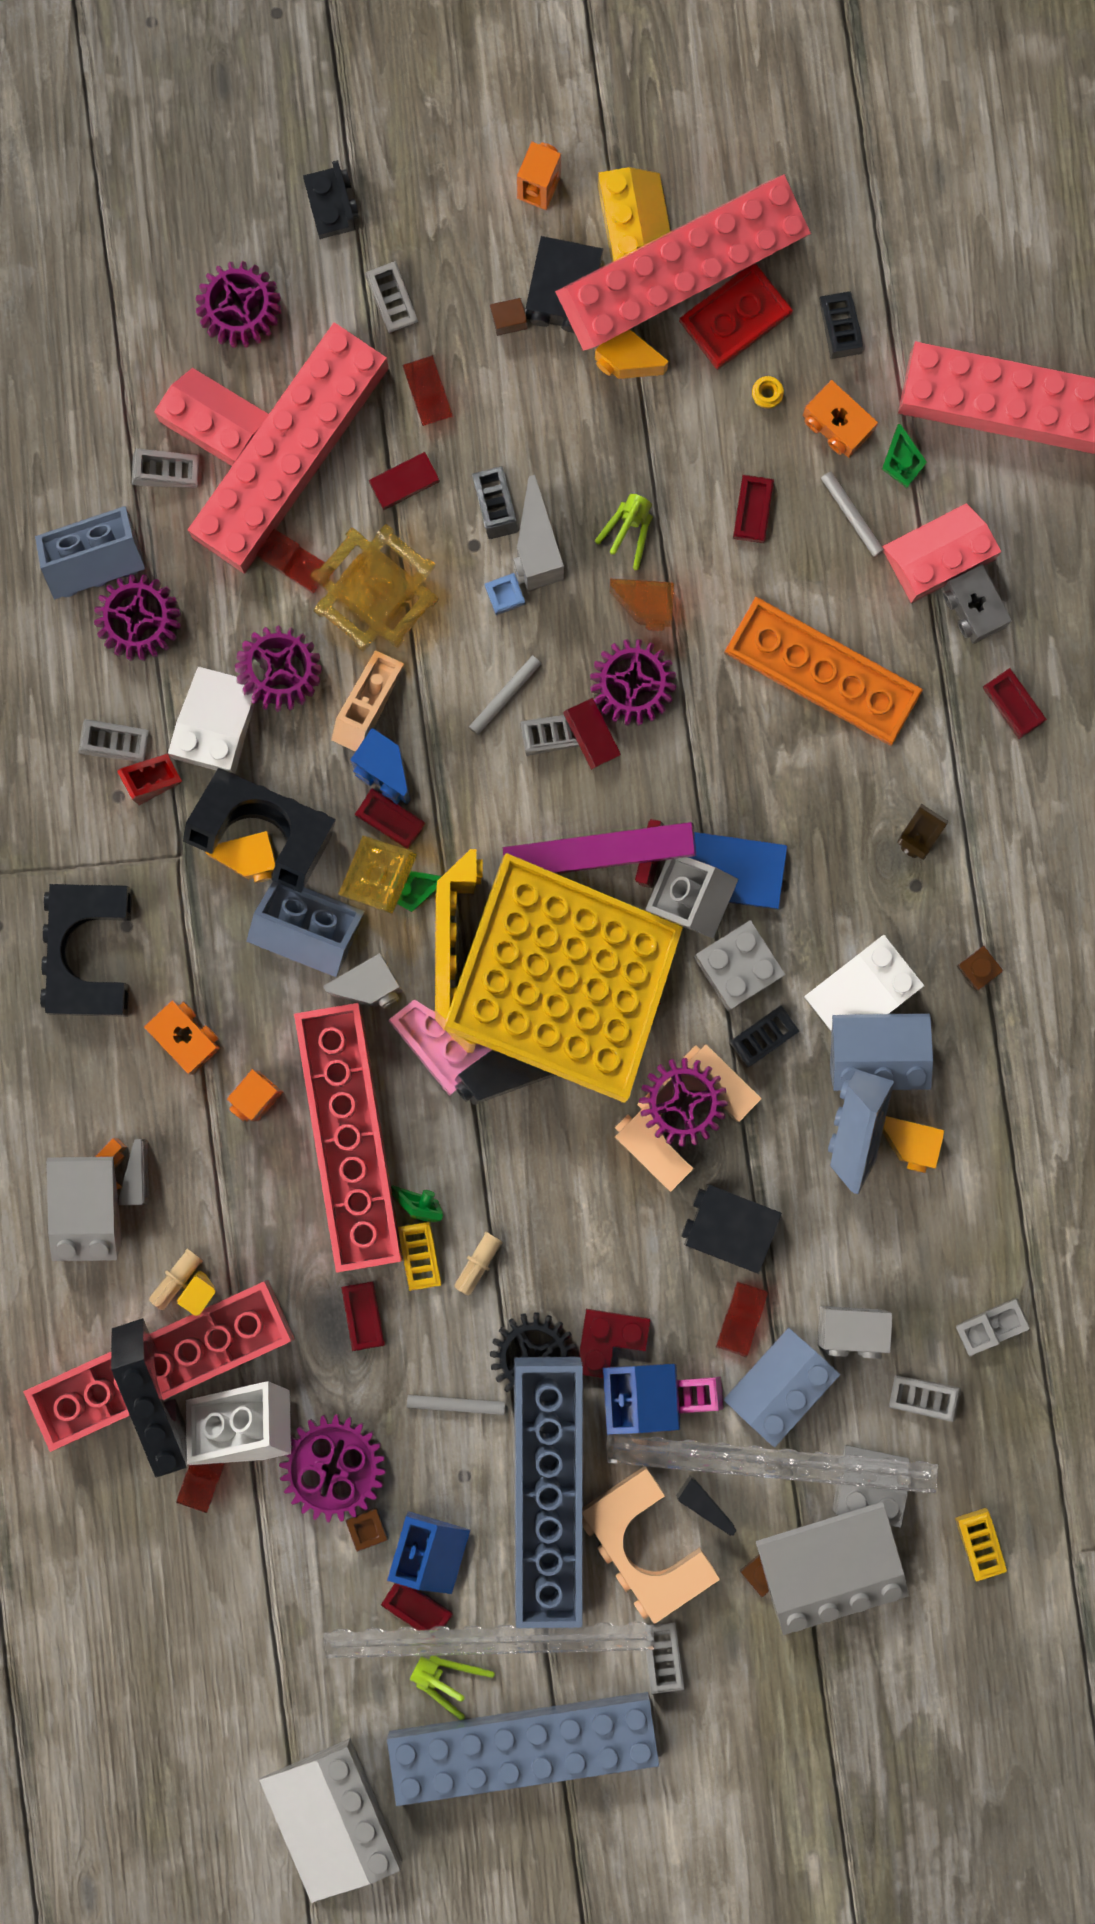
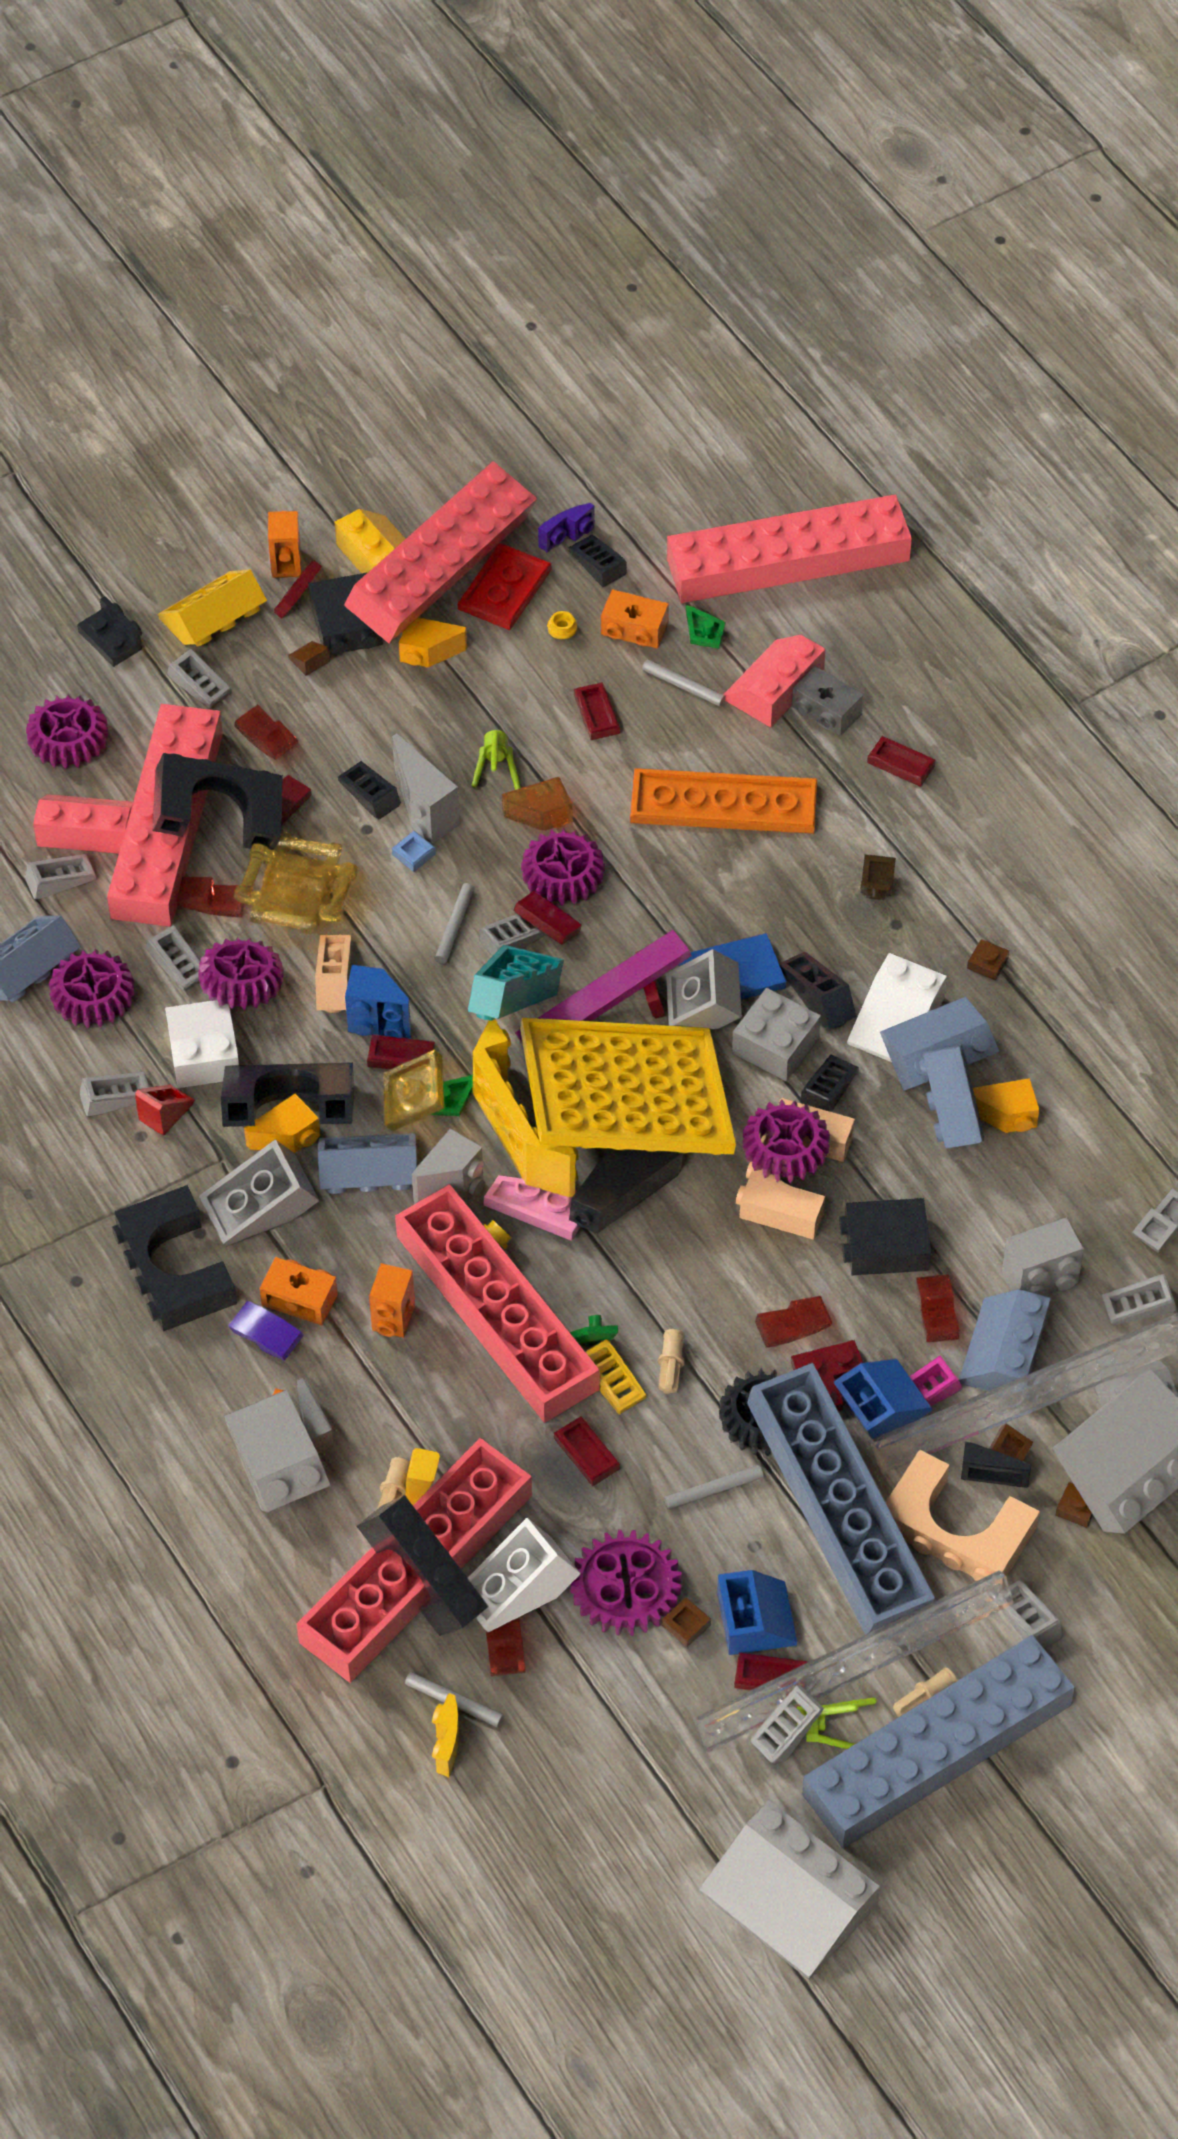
camera: 25 degrees left, 30 degrees down
none -> light grey slope [146,925,201,991]
none -> black arch [152,753,283,853]
none -> yellow slope [157,569,267,647]
none -> light grey slope [199,1139,319,1246]
none -> dark purple slope [228,1300,304,1361]
none -> dark red tile [274,560,322,619]
none -> light grey bar [405,1672,504,1728]
none -> yellow slope [432,1693,459,1777]
none -> teal wedge [468,945,564,1020]
none -> yellow plate [483,1220,512,1249]
none -> dark purple slope [538,503,595,553]
none -> light grey slope [750,1685,824,1764]
none -> clear red slope [755,1296,833,1348]
none -> black slope [779,952,857,1029]
none -> tan axle [893,1667,957,1717]
none -> reddish brown plate [989,1423,1033,1461]

